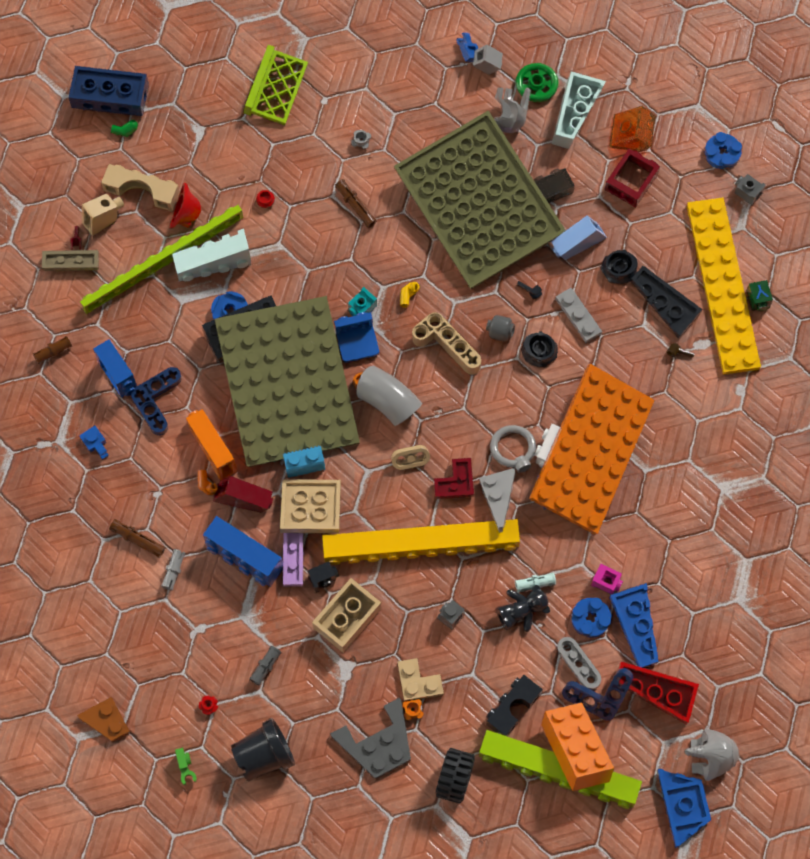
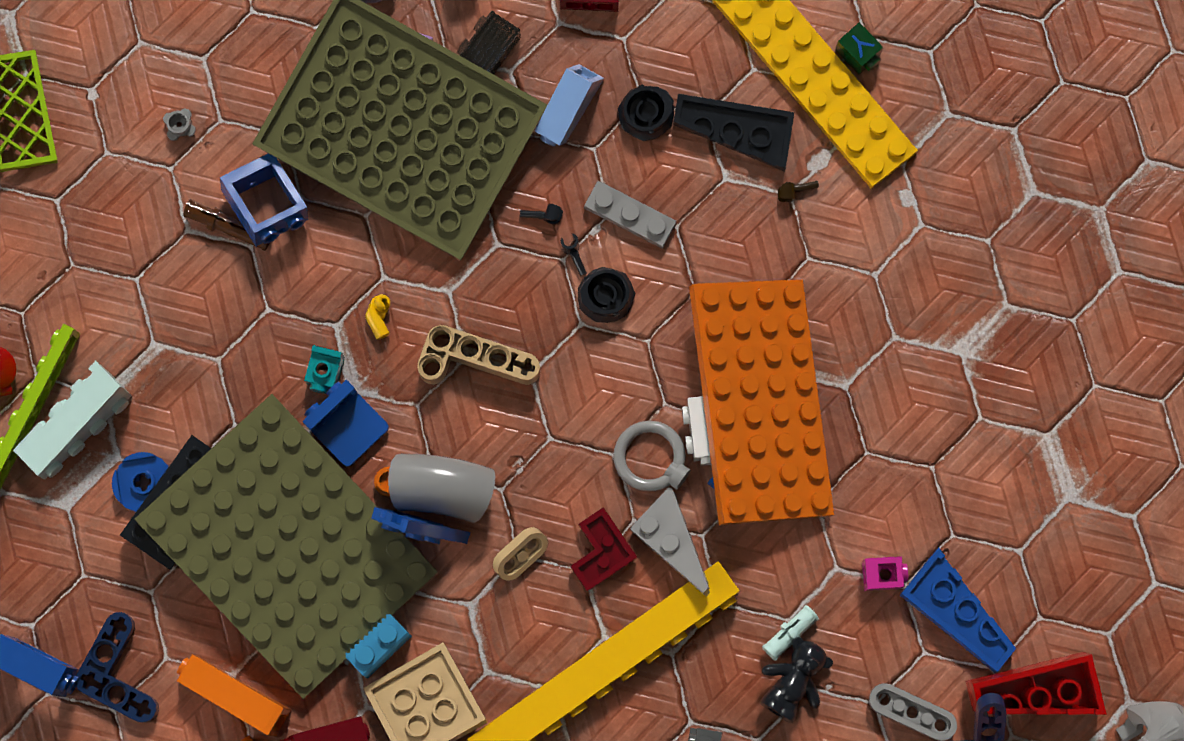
camera: 30 degrees left, 10 degrees up
red plate [256,190,275,208] -> none
dark grey head [486,315,515,342] -> none
blue plate [571,598,611,638] -> none
none -> blue window [220,154,308,246]
none -> blue wing [371,507,471,544]
none -> black hand [561,233,587,276]

